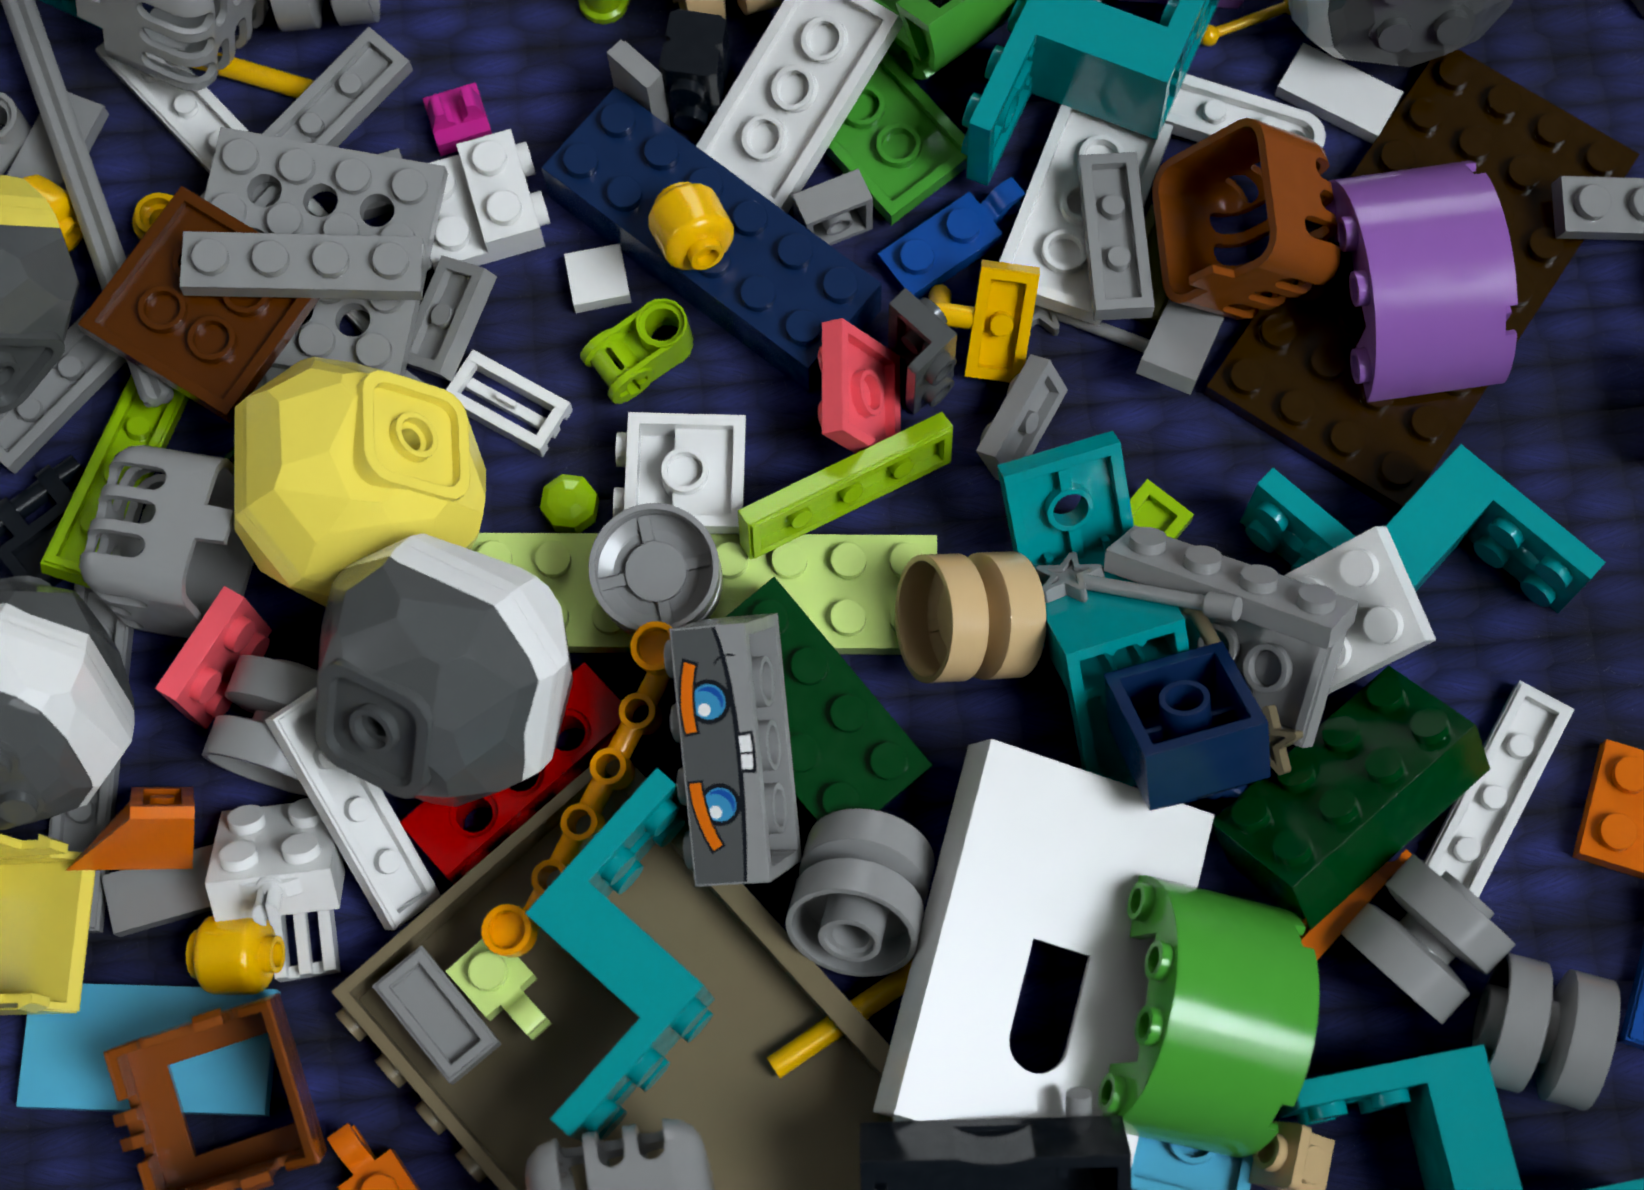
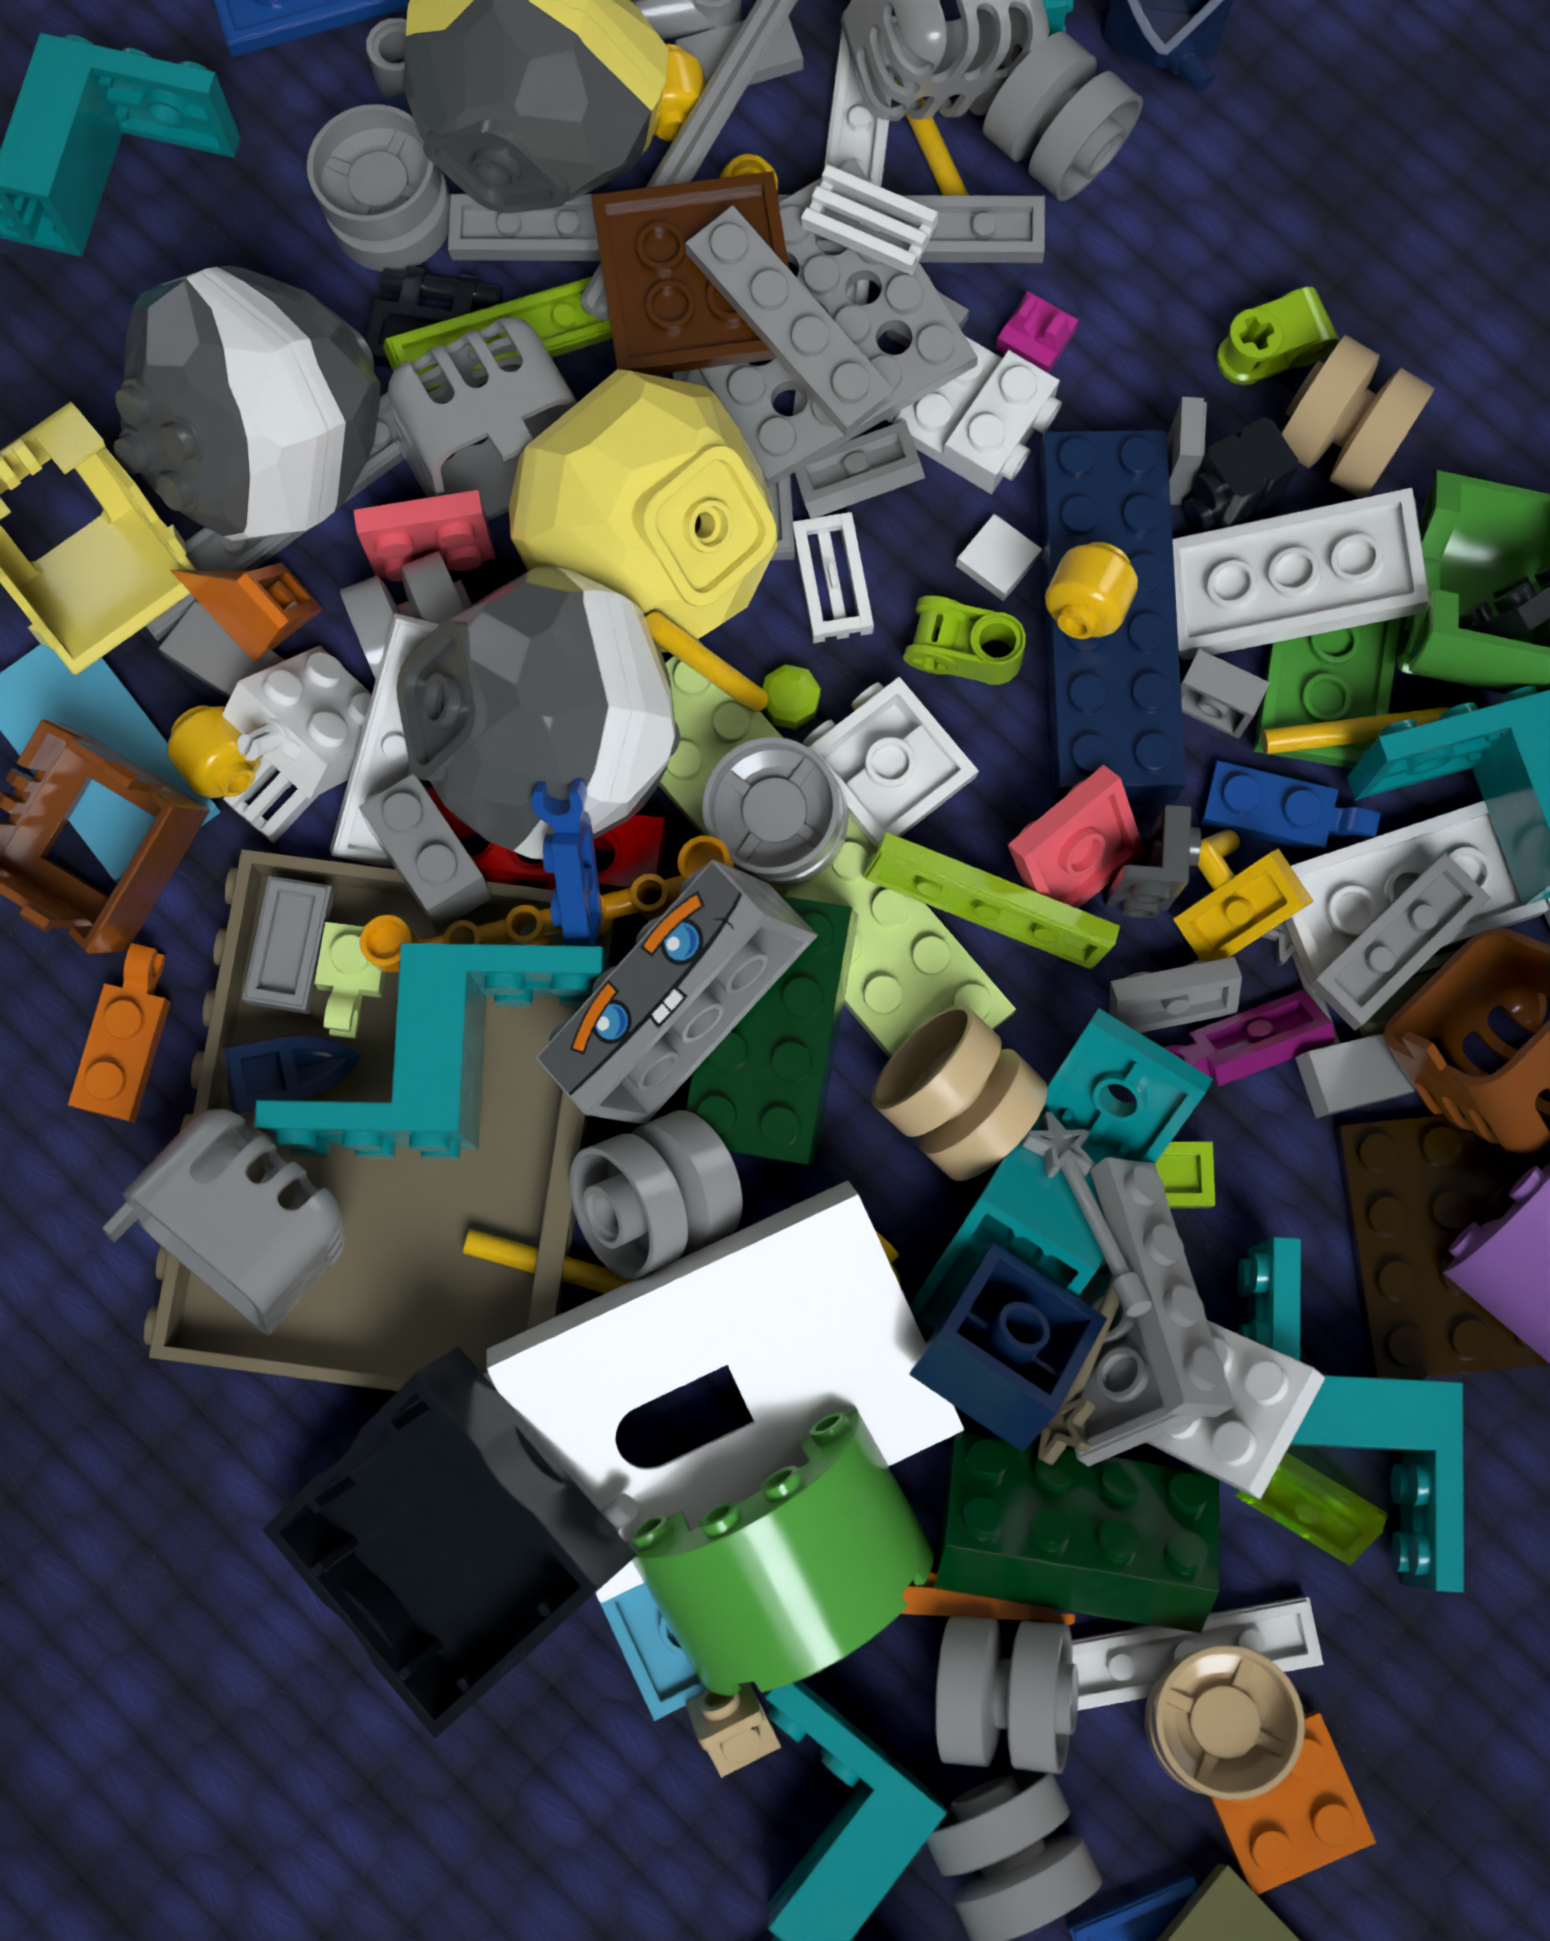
camera: 45 degrees right, 5 degrees up
none -> dark blue plate [220,1036,360,1115]
none -> light grey brick [359,774,491,932]
none -> blue plate [531,778,603,946]
none -> yellow bar [645,612,768,712]
none -> white tile [801,164,938,275]
none -> tan wheel [1144,1646,1305,1800]
none -> magenta plate [1164,989,1335,1087]
none -> clear neon green plate [1235,1452,1388,1566]
none -> yellow bar [1261,707,1449,755]

